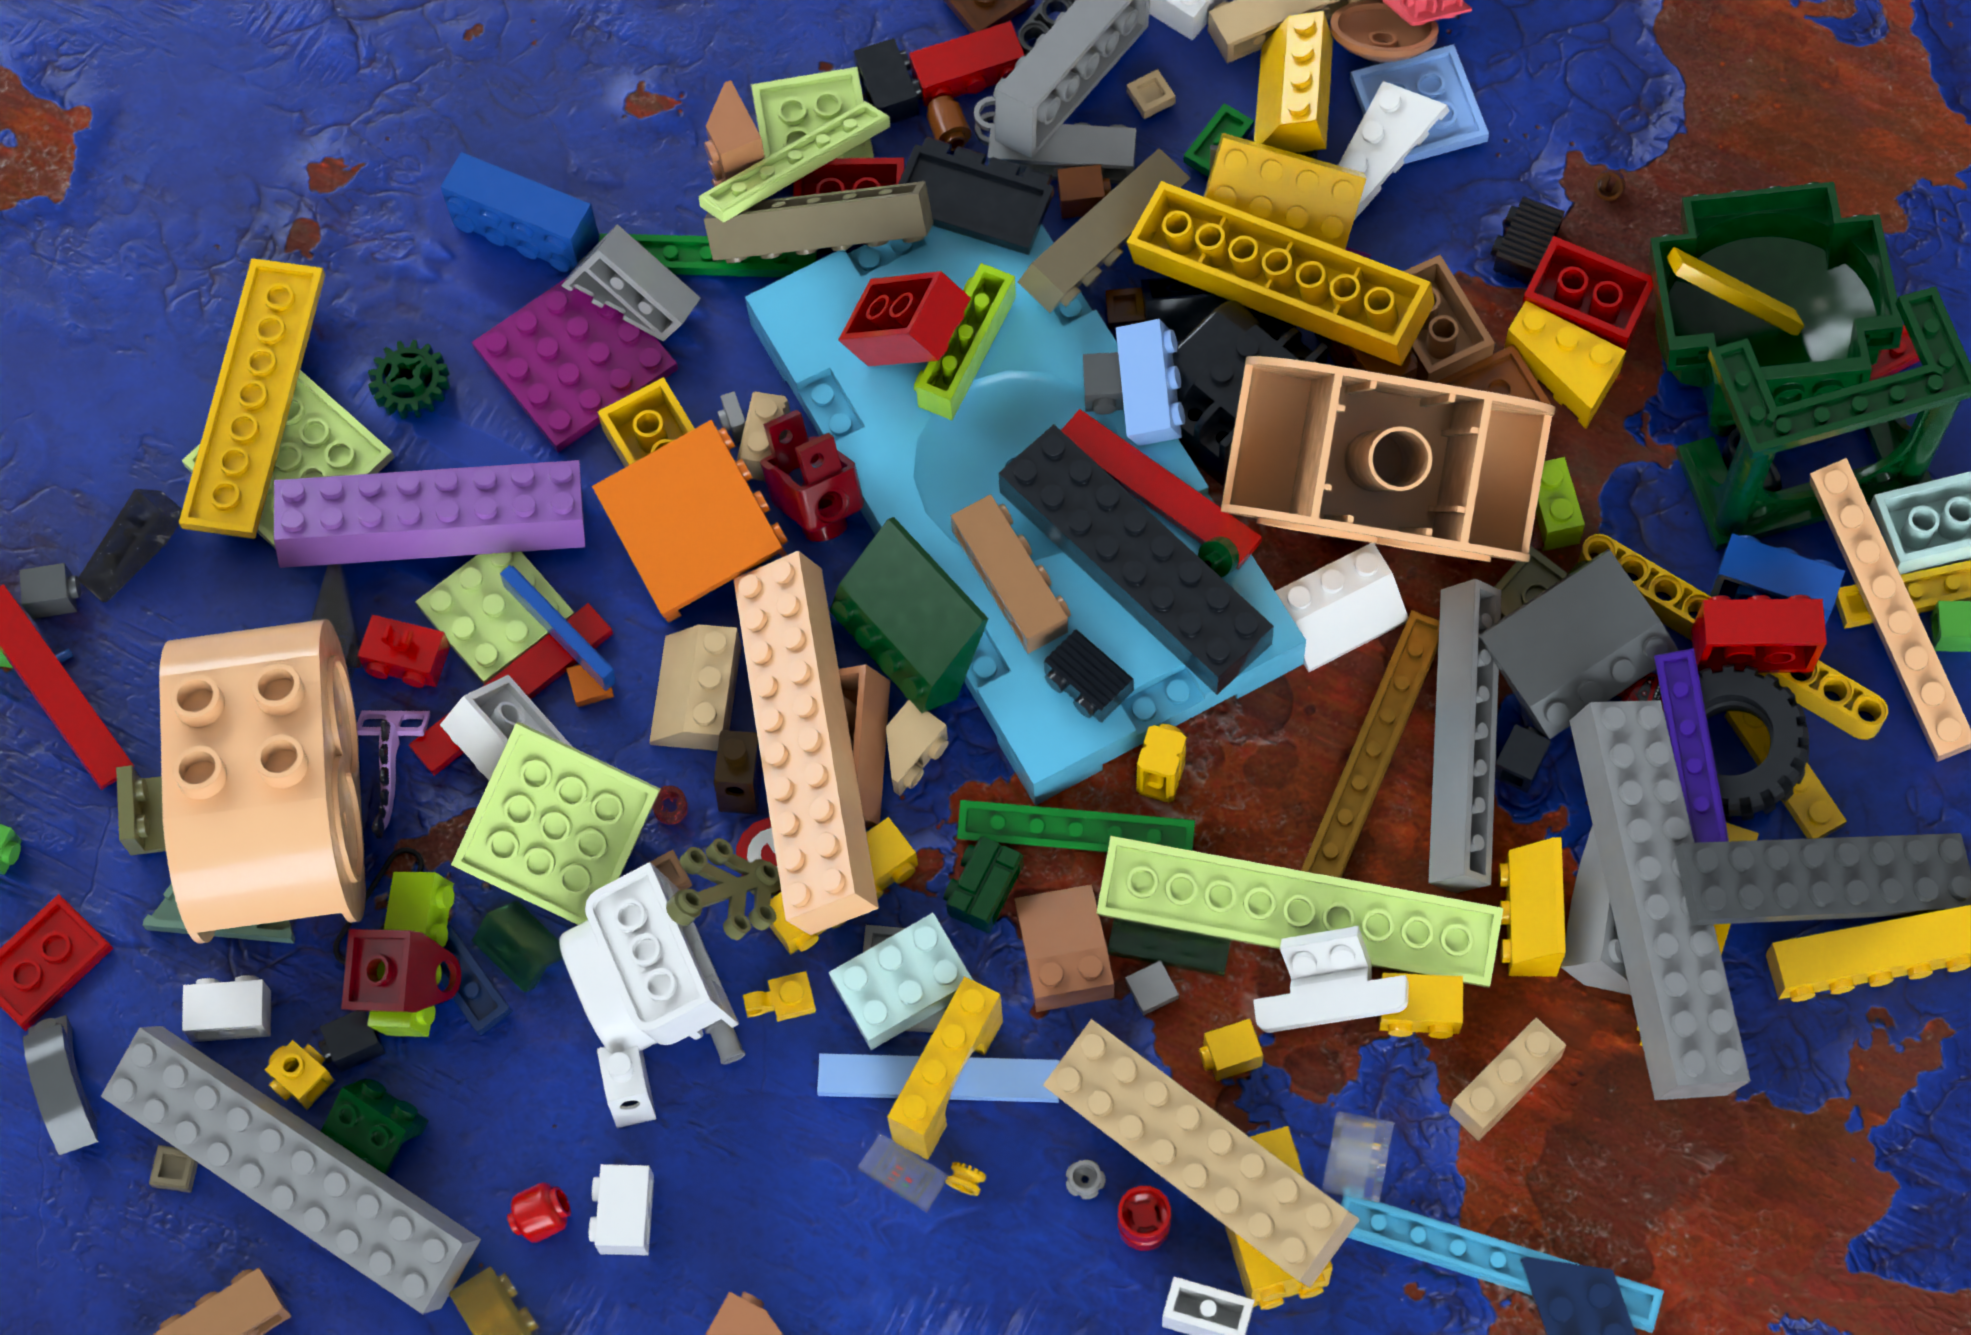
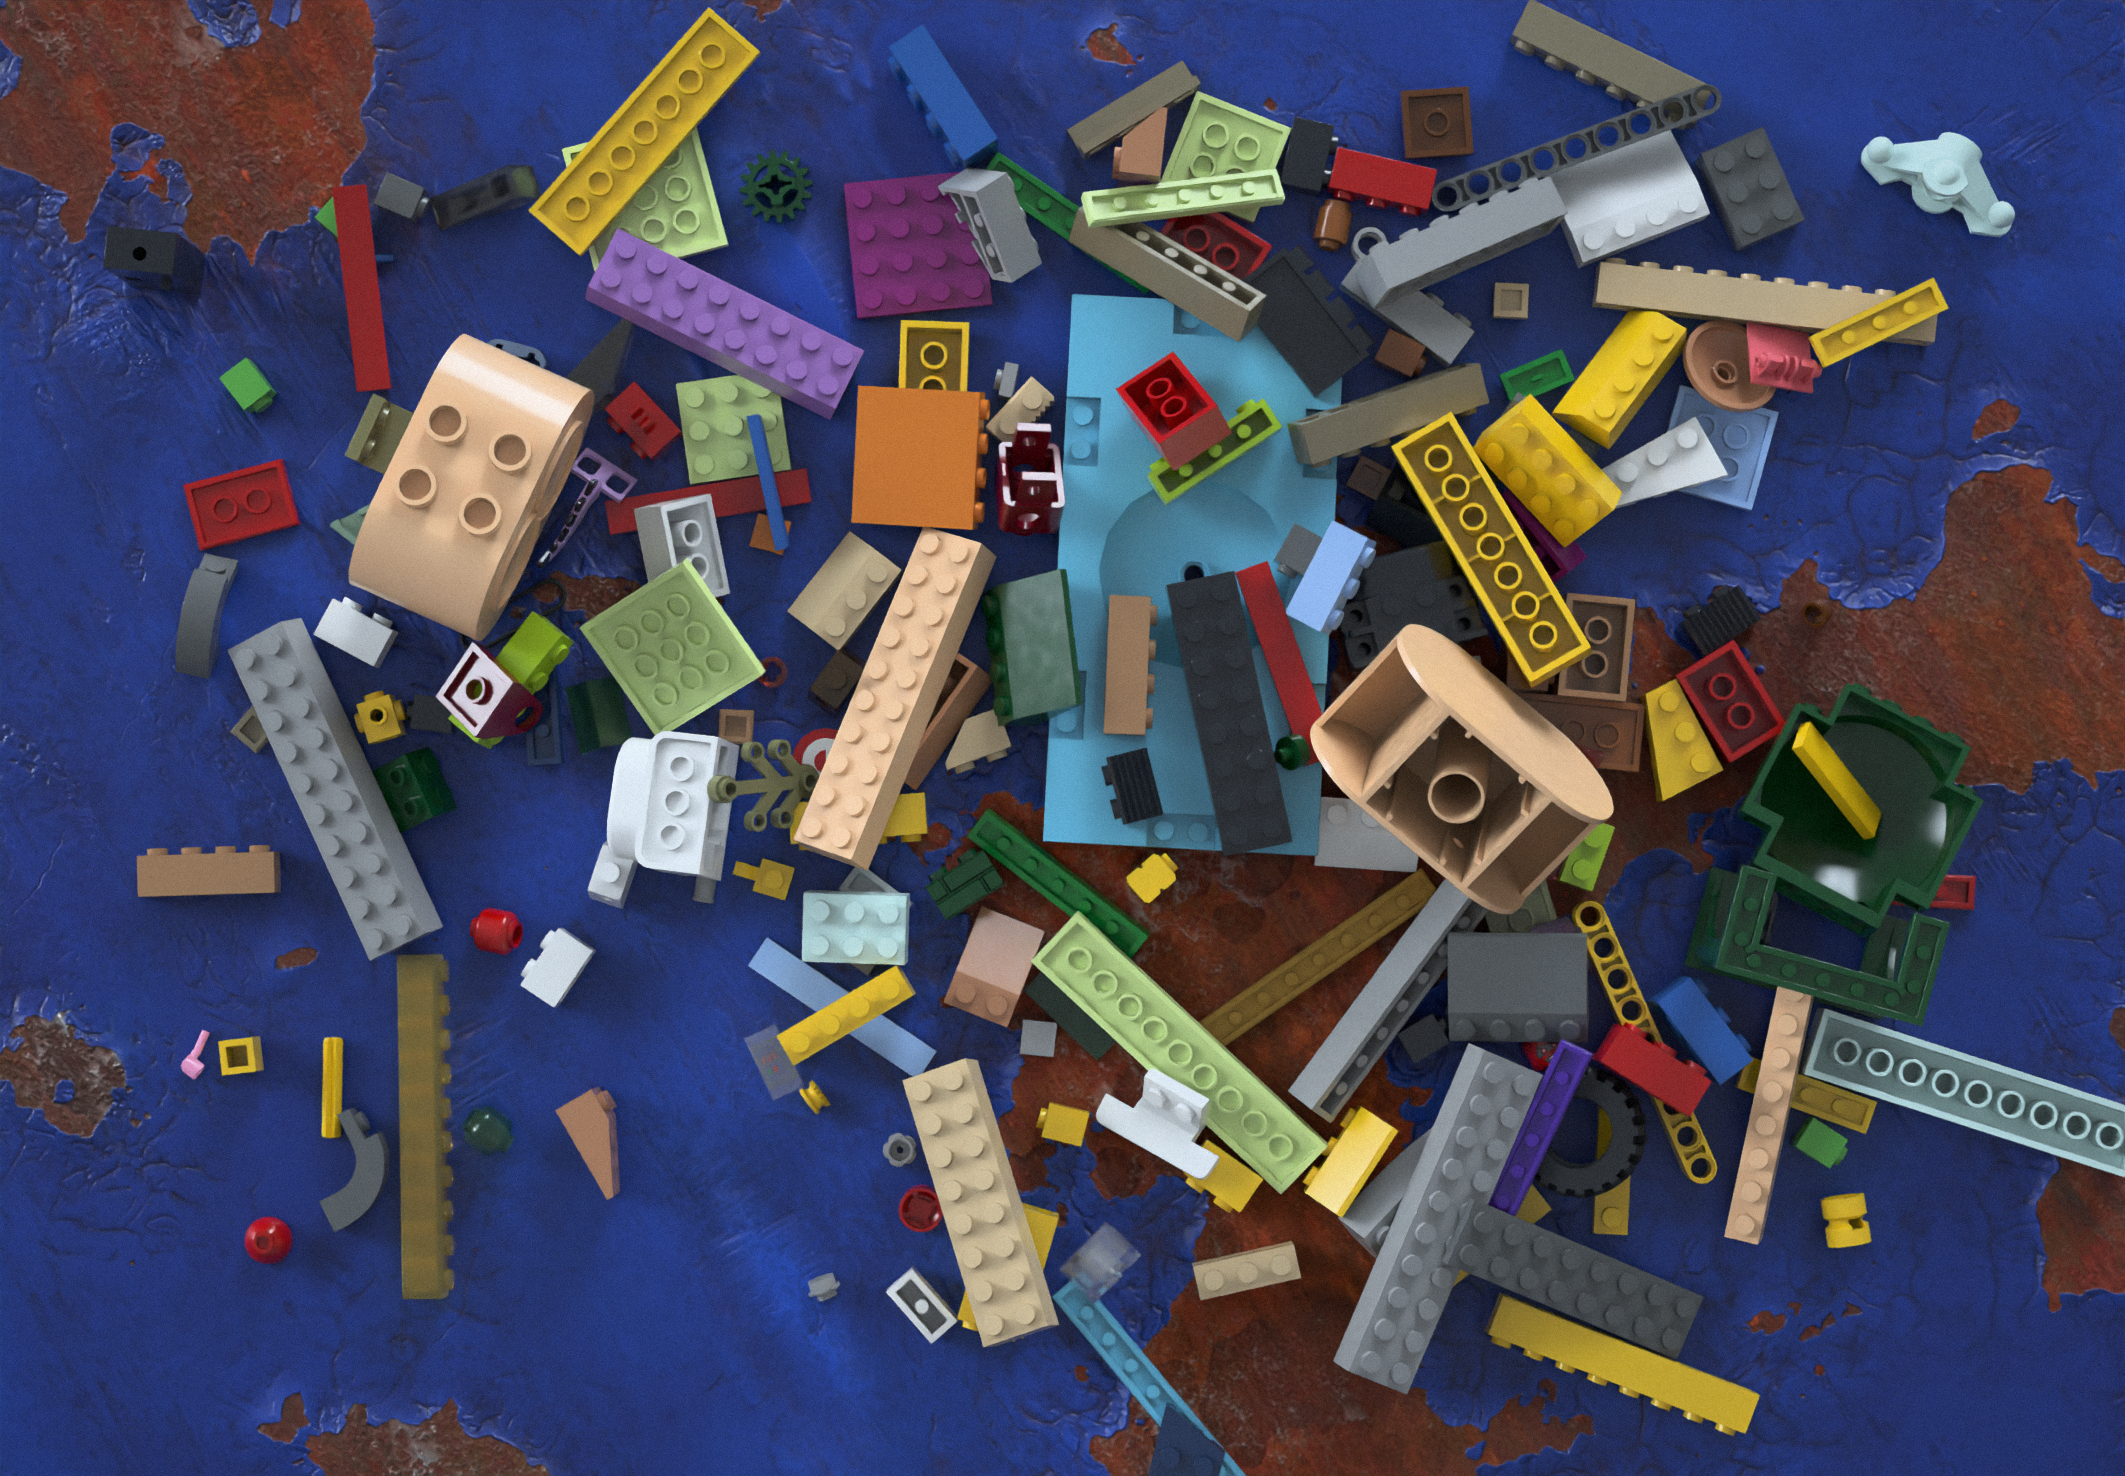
camera: 25 degrees right, 20 degrees up
none -> dark tan fence [1067,60,1201,161]

